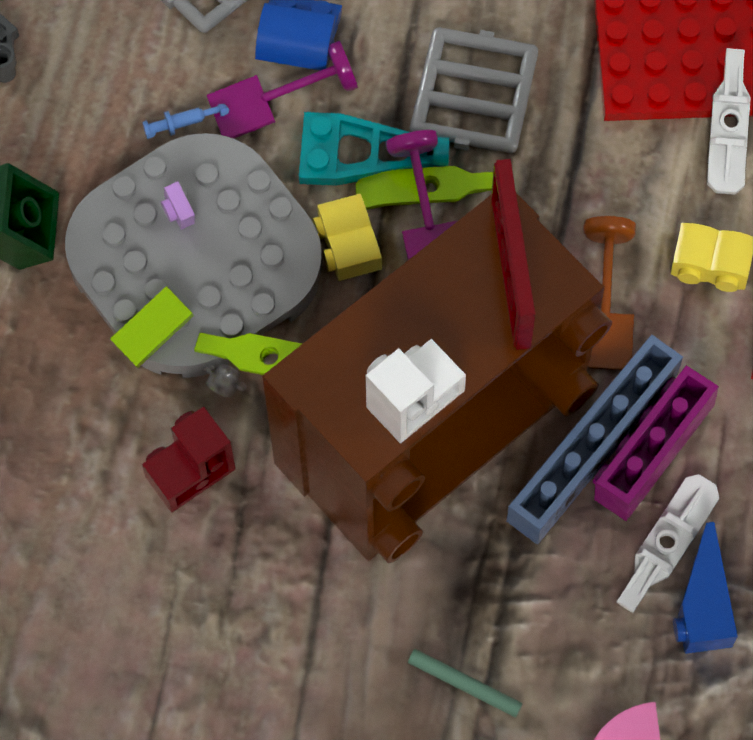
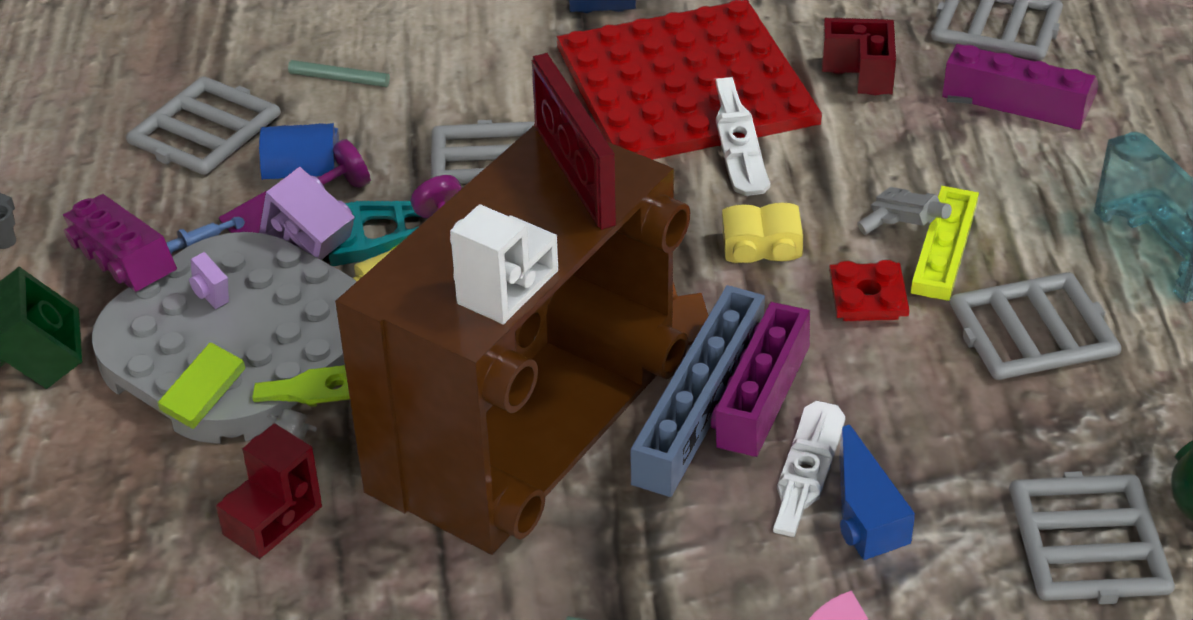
camera: 15 degrees left, 25 degrees down
none -> magenta brick [63,194,177,292]
none -> lavender brick [259,167,355,260]

